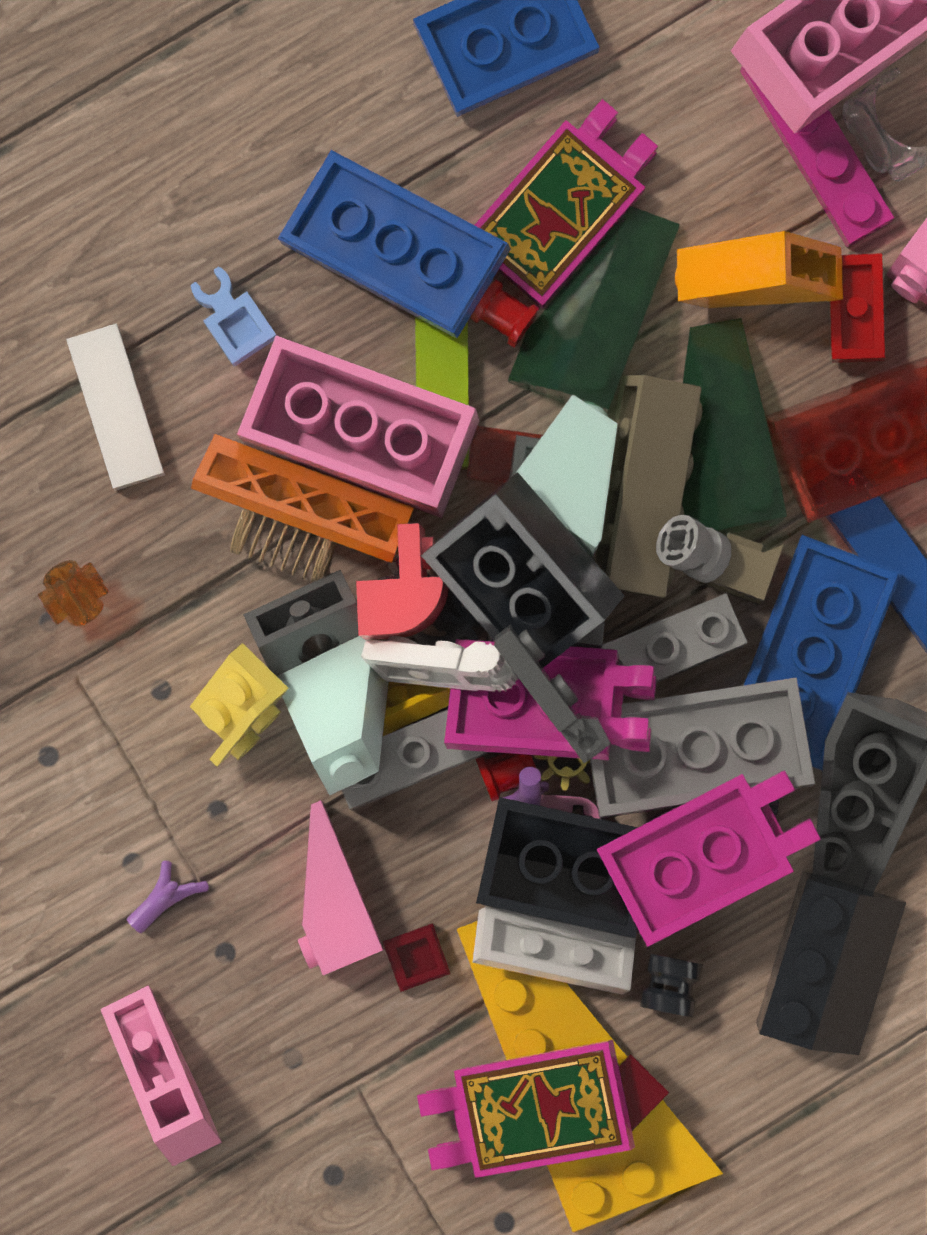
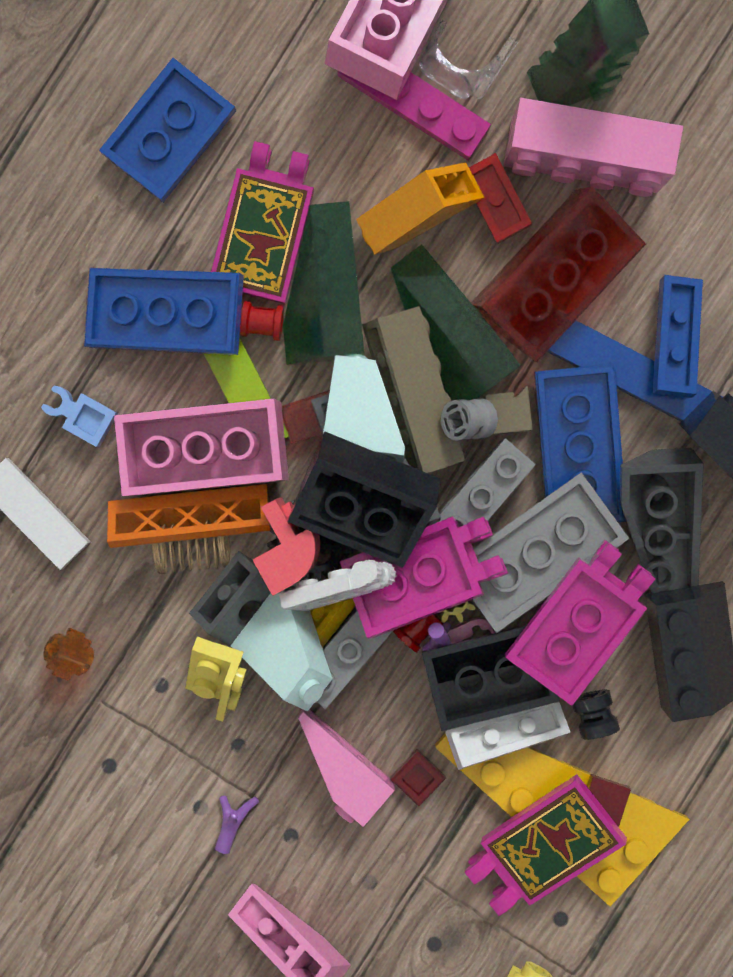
camera: 25 degrees left, 5 degrees up
dark grey hinge [494,625,611,763] -> none

